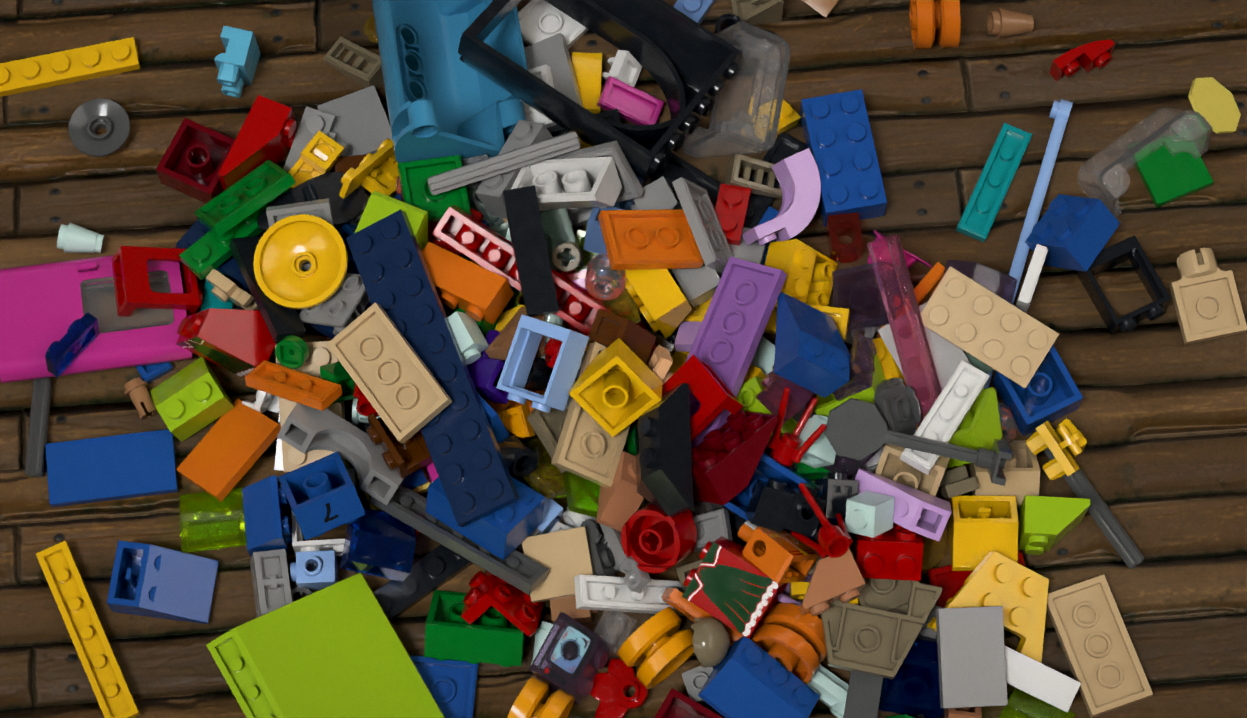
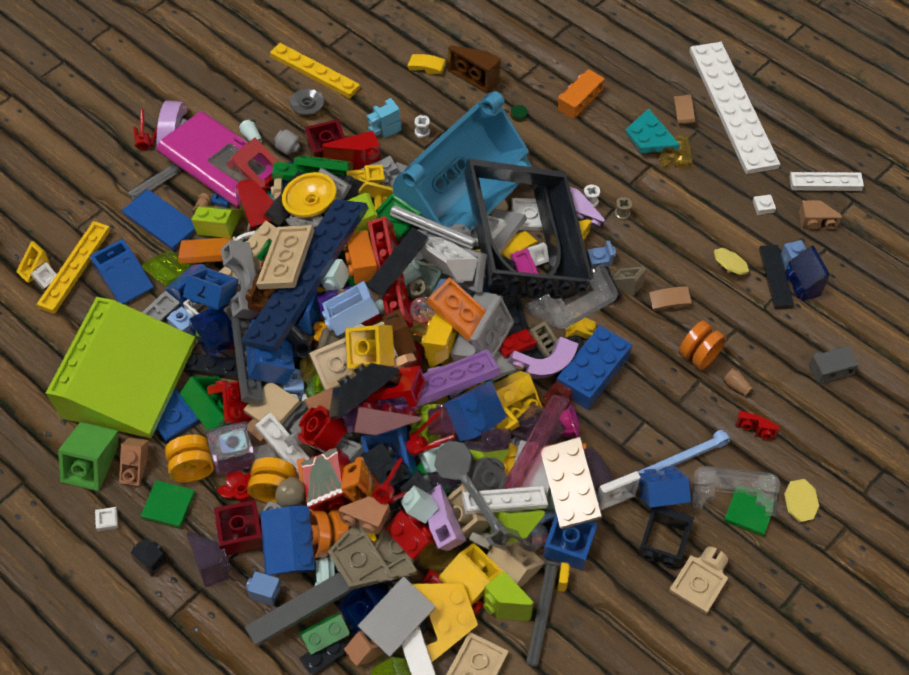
camera: 45 degrees right, 15 degrees down
clear blue plate [45,312,100,378] -> none
orange tile [245,360,342,411] -> none
green tile [275,335,309,369] -> none
teal tile [956,123,1032,243] -> none
yellow hips [1025,420,1083,480] -> none
none -> yellow slope [16,241,51,282]
none -> white plate [30,262,57,289]
none -> light grey head [274,129,301,155]
none -> white bush [415,115,430,138]

